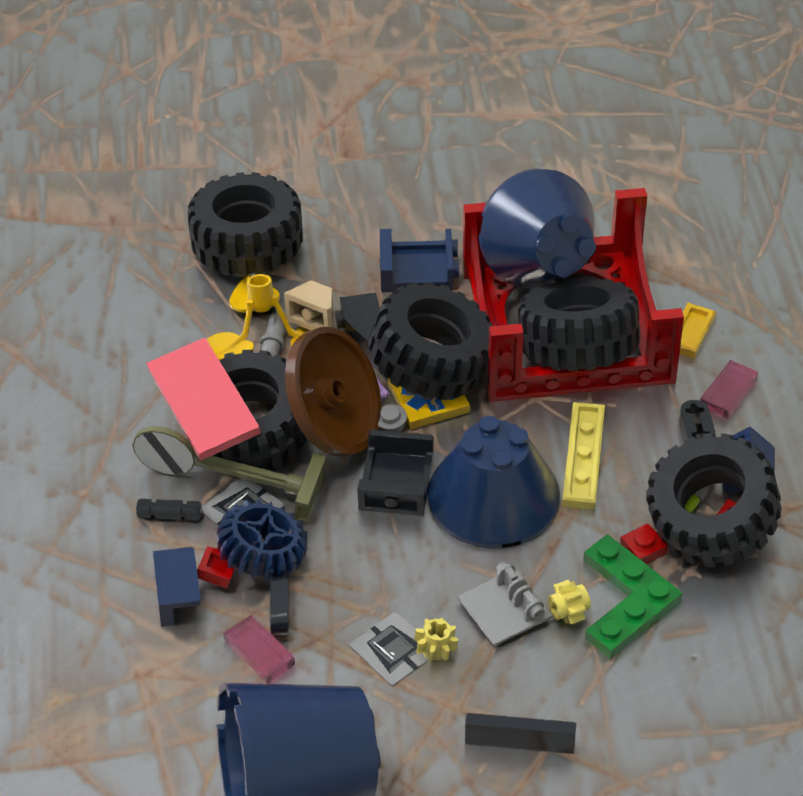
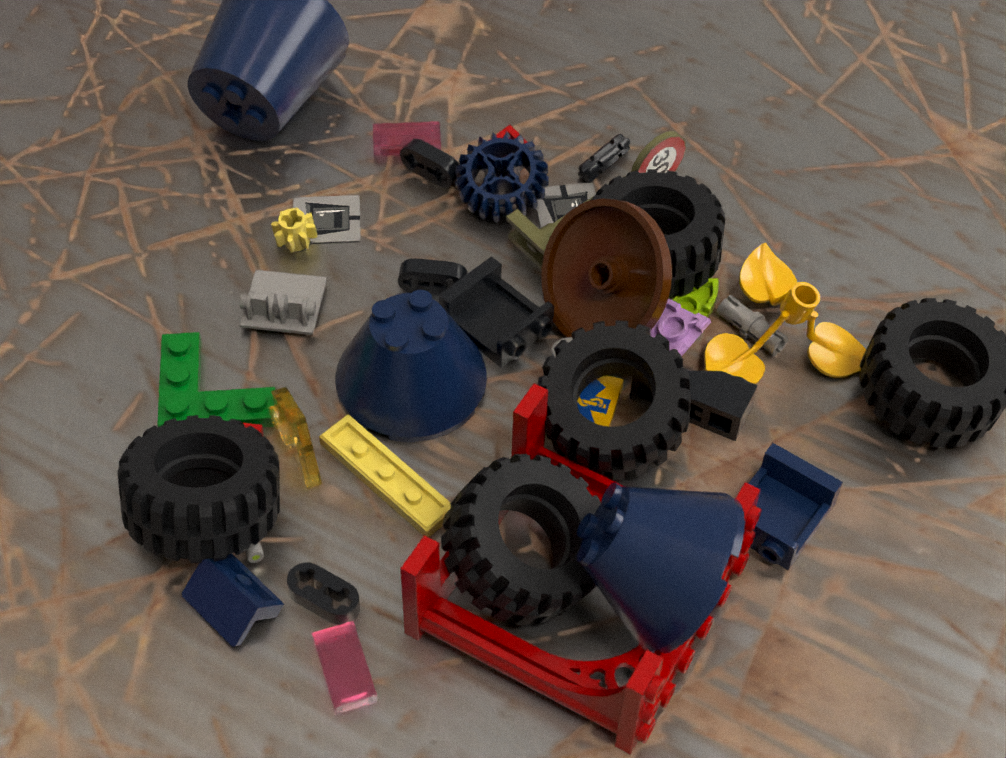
camera: 125 degrees right, 5 degrees up
coral tile [146,337,261,461] -> none
dark blue panel [153,547,201,627] -> none
tan slope [284,280,334,330] -> none
black tile [465,713,576,754] -> none
light yellow gear [548,580,591,625] -> none
yellow tile [680,303,717,359] -> none
none -> clear yellow wing [269,387,322,489]
none -> black beam [398,258,468,296]

